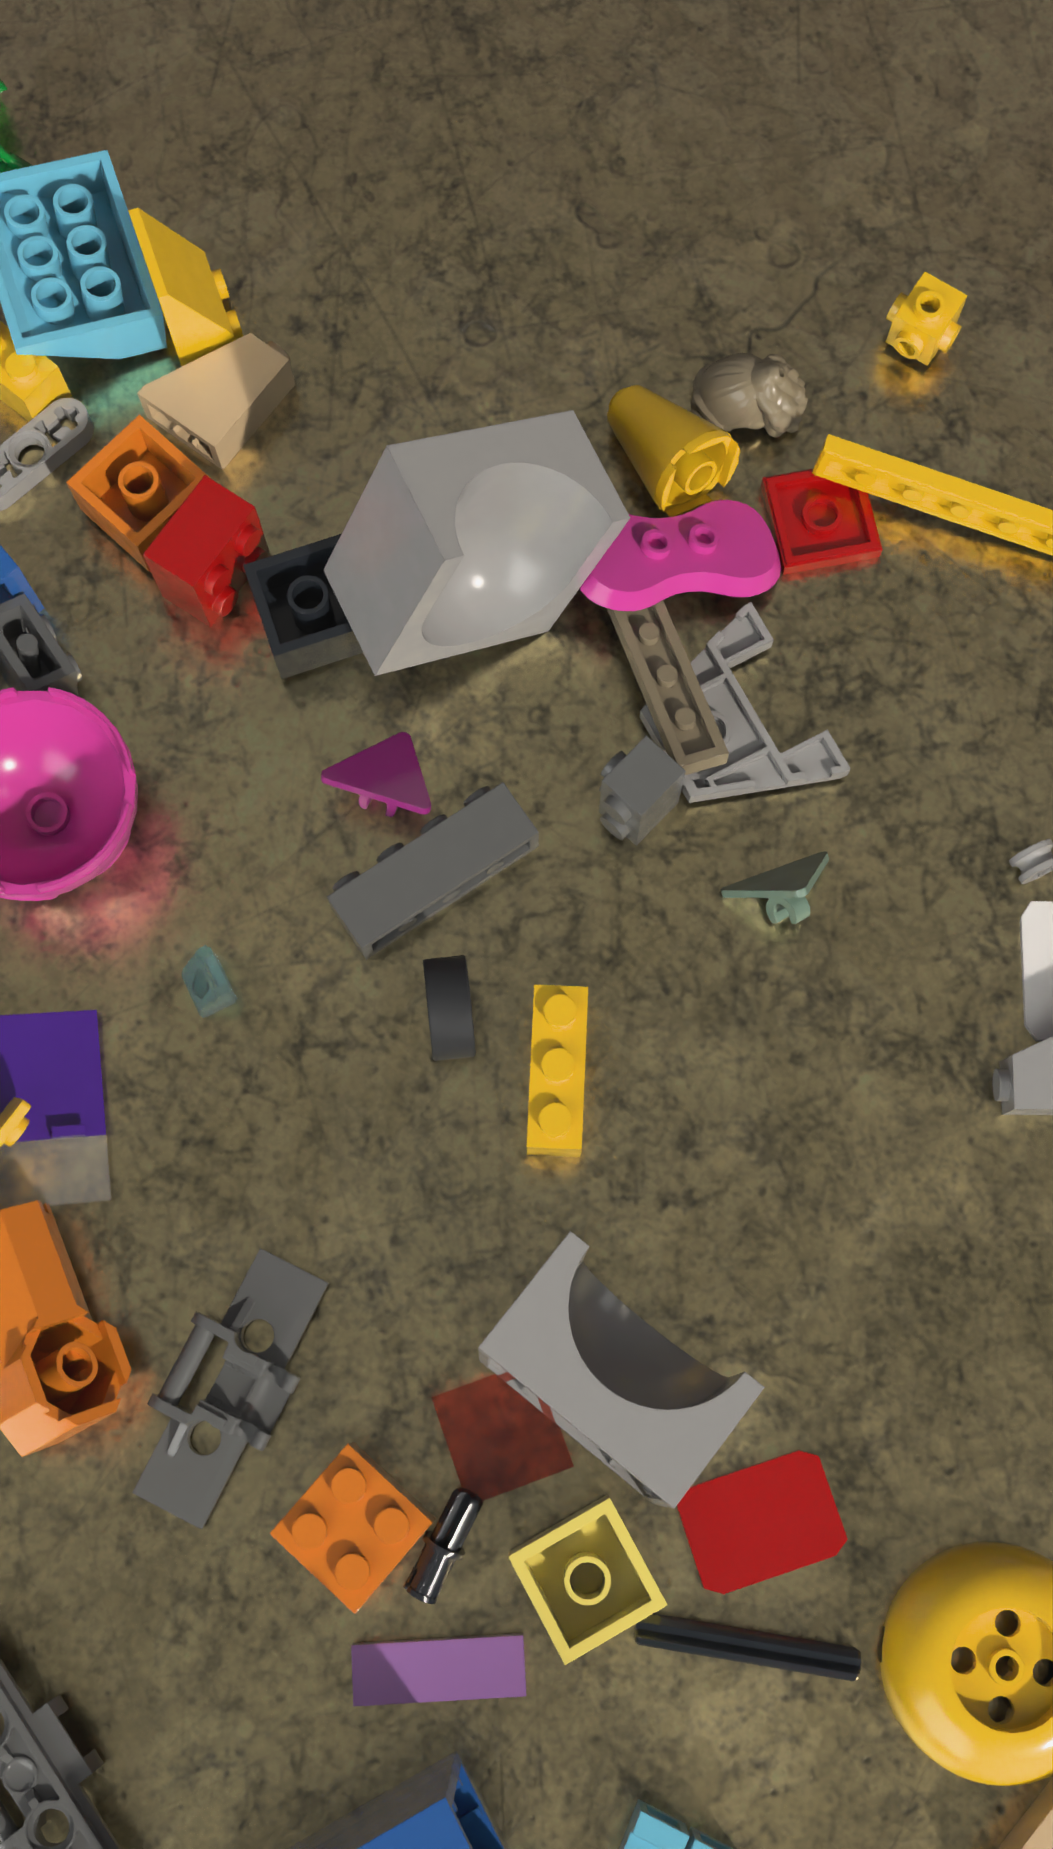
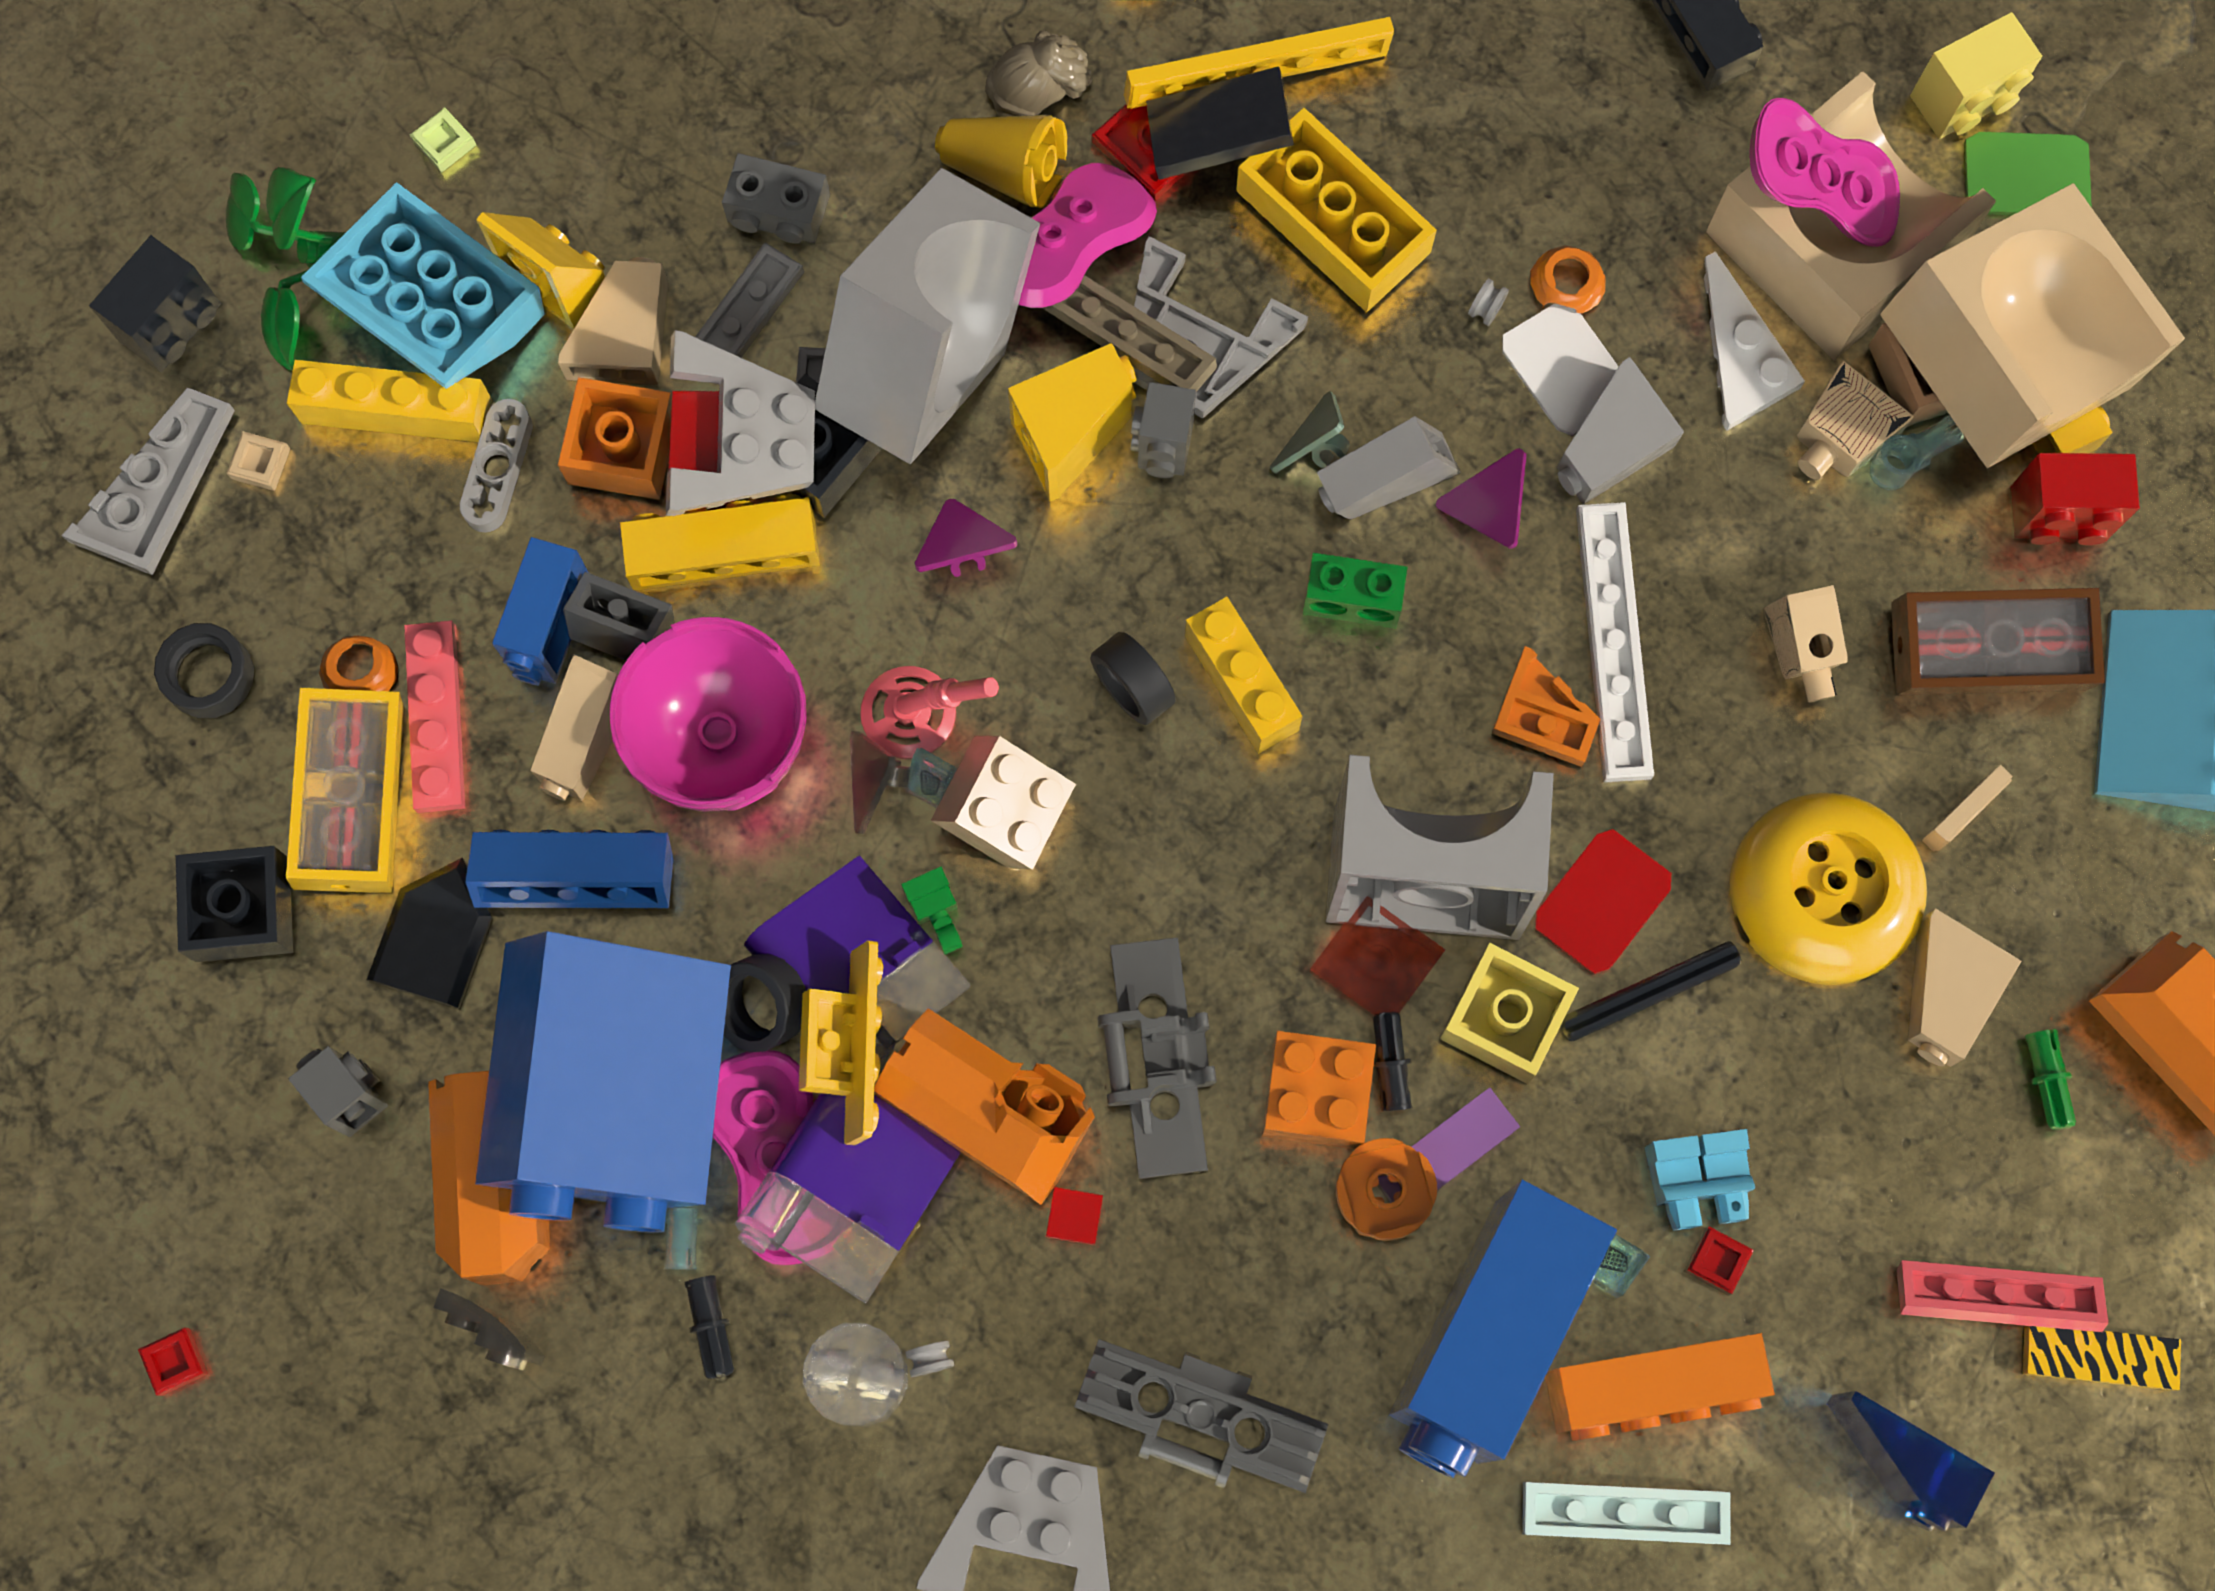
camera: 35 degrees left, 0 degrees up
dark grey brick [327,782,539,960] -> none
none -> yellowish green tile [409,107,476,173]
none -> yellow brick [620,494,820,591]
none -> light grey wing [666,330,815,516]
none -> light grey tile [695,242,804,358]
none -> dark grey brick [722,153,830,244]
none -> clear smoke piece [850,731,911,834]
none -> coral dish [860,666,999,759]
none -> green piece [901,866,963,955]
none -> brick [931,736,1076,870]
none -> yellow slope [1008,343,1137,502]
none -> red tile [1046,1187,1103,1246]
none -> black tile [1146,66,1294,180]
none -> yellow brick [1236,108,1437,313]
none -> green brick [1303,553,1408,629]
none -> light grey slope [1317,416,1461,520]
none -> orange plate [1336,1138,1437,1241]
none -> magenta piece [1436,448,1526,549]
none -> orange wing [1491,646,1600,767]
none -> white tile [1576,502,1654,782]

